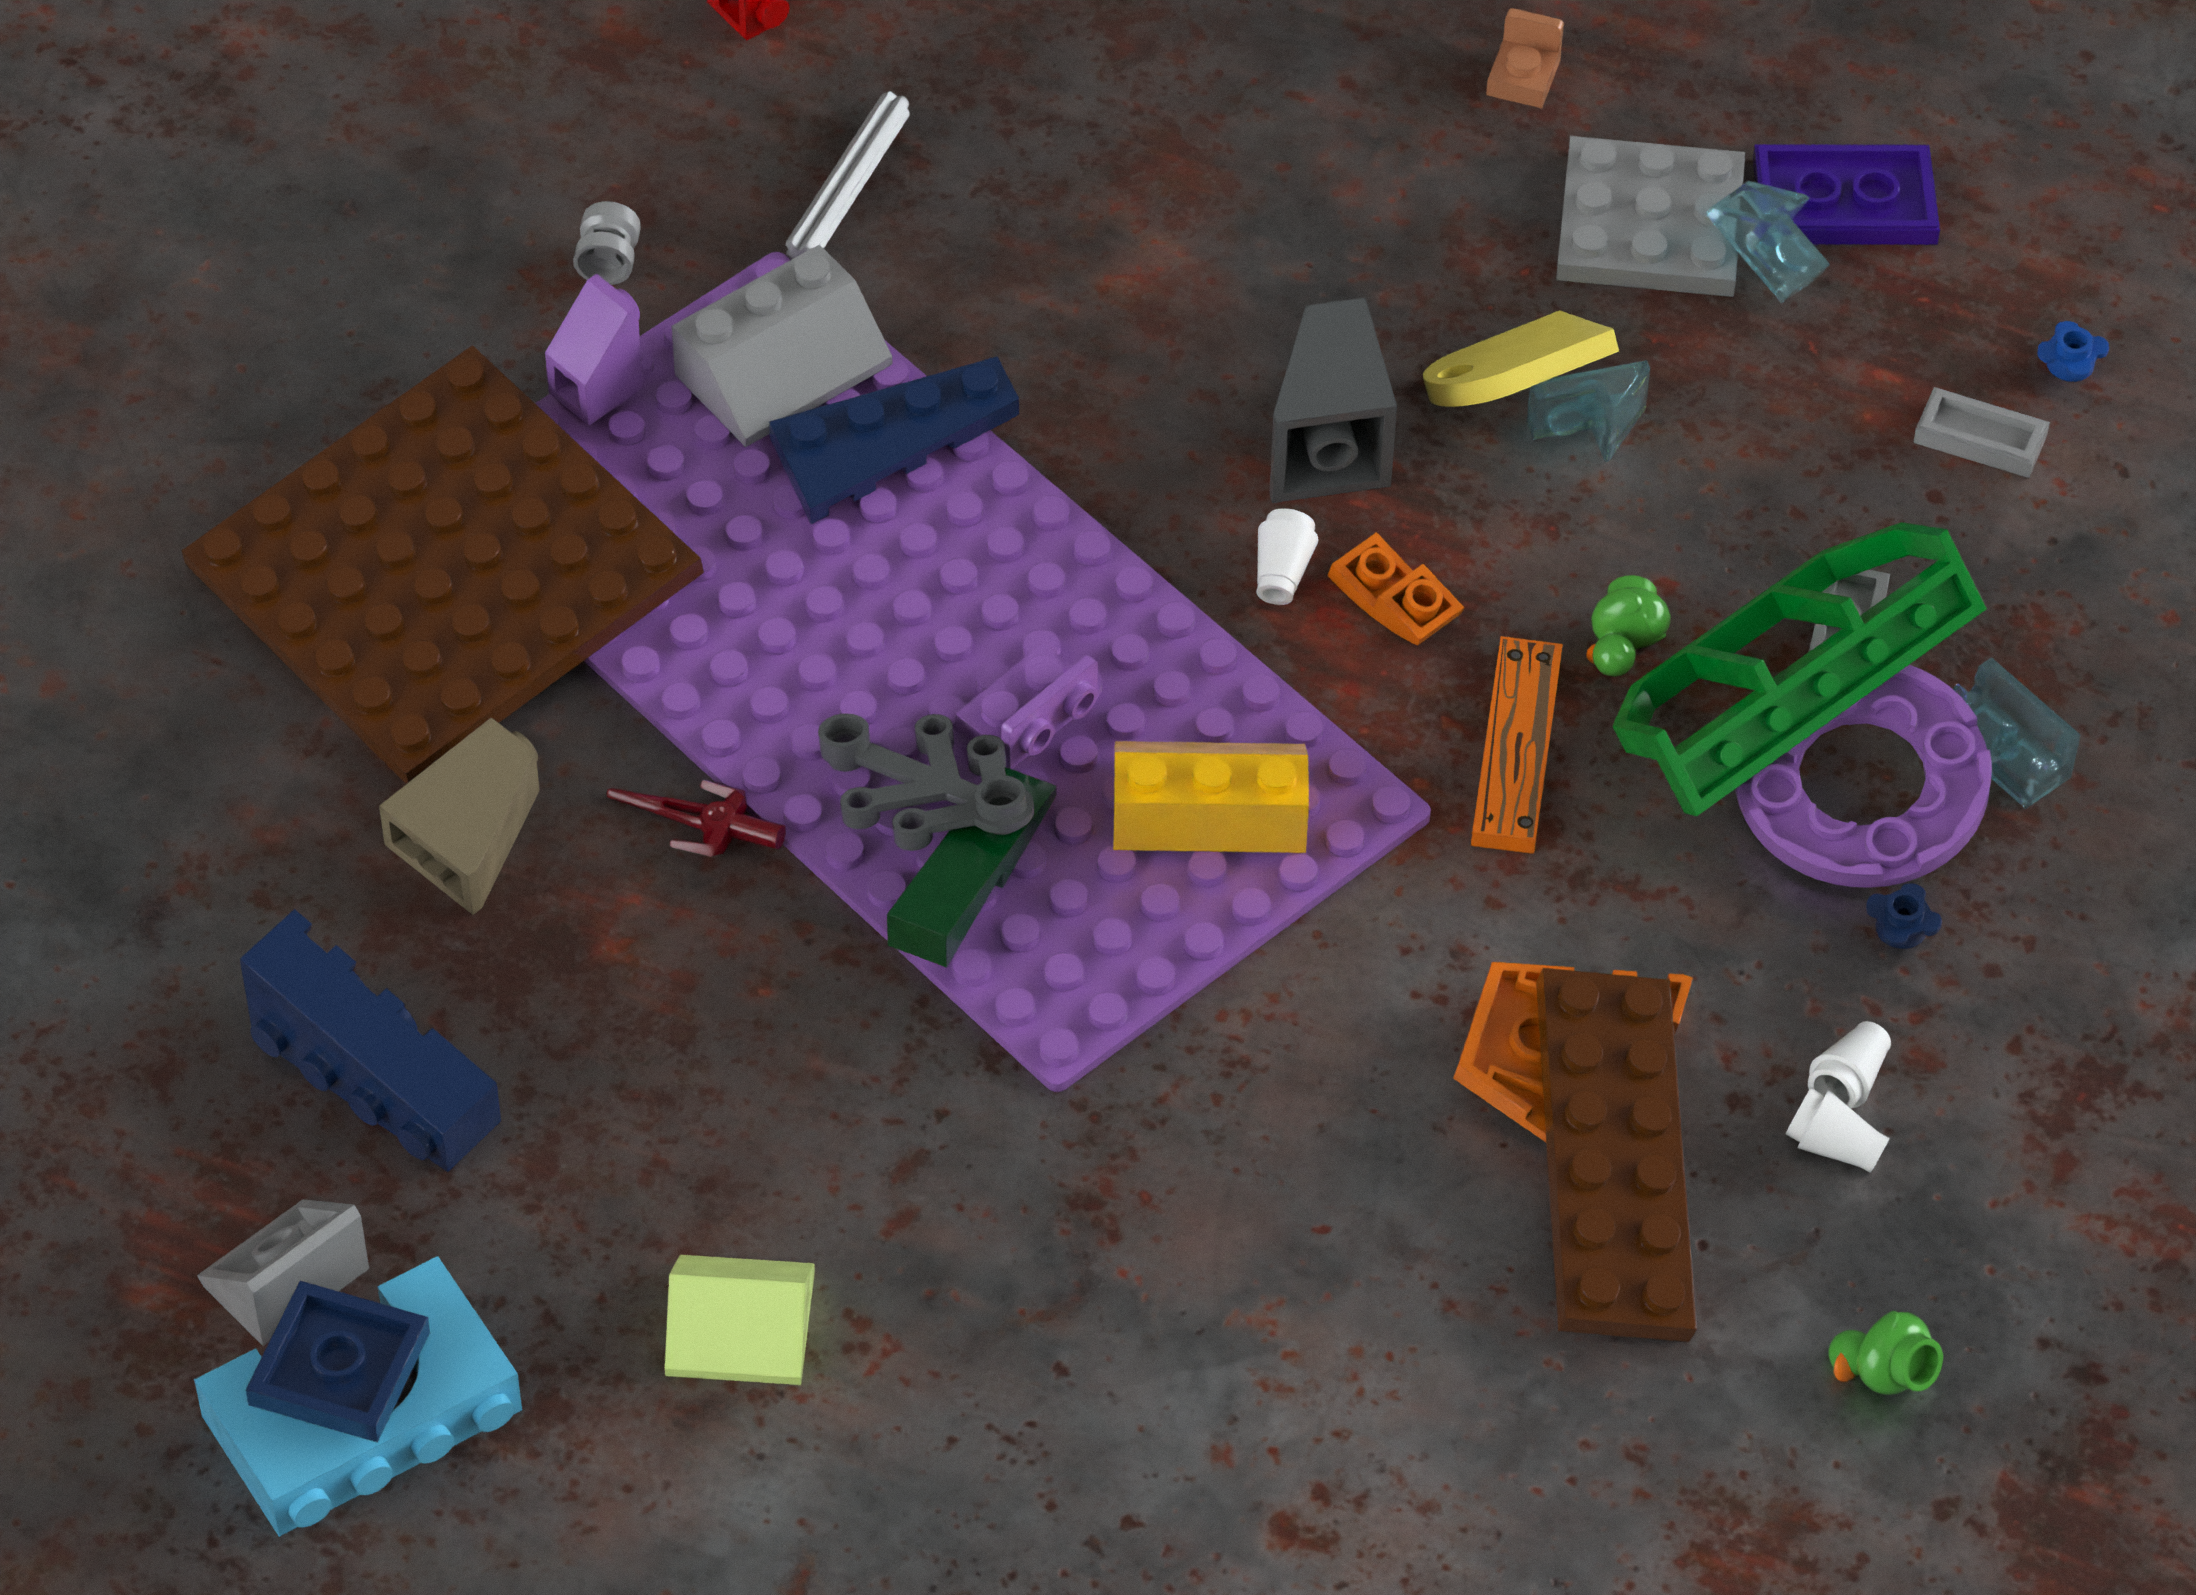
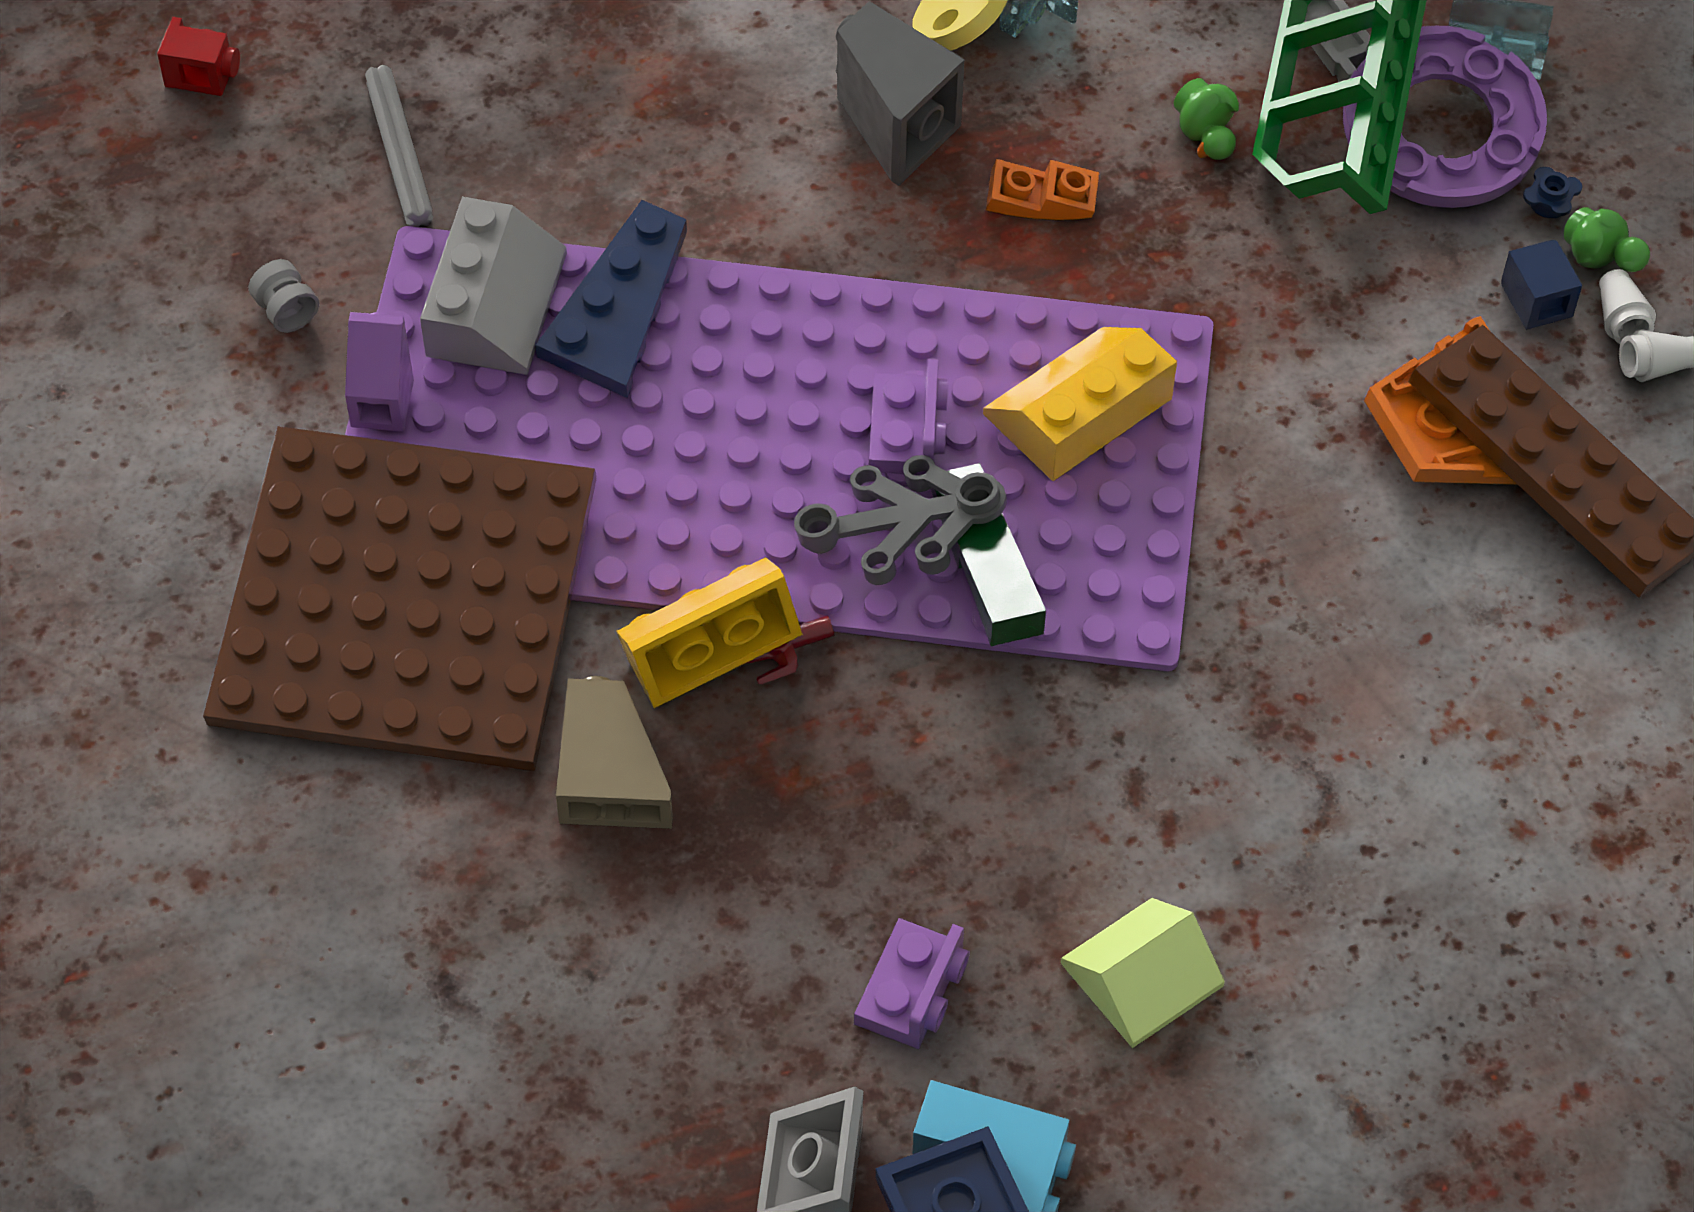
camera: 40 degrees left, 5 degrees up
dark blue wedge [240,909,501,1172] -> none
white cone [1256,509,1318,605] -> none
orange tile [1471,636,1563,854] -> none
none -> yellow slope [616,557,803,708]
none -> medium lavender bracket [854,918,970,1049]
none -> dark blue panel [1501,240,1582,330]
none -> bright green animal [1564,207,1650,273]

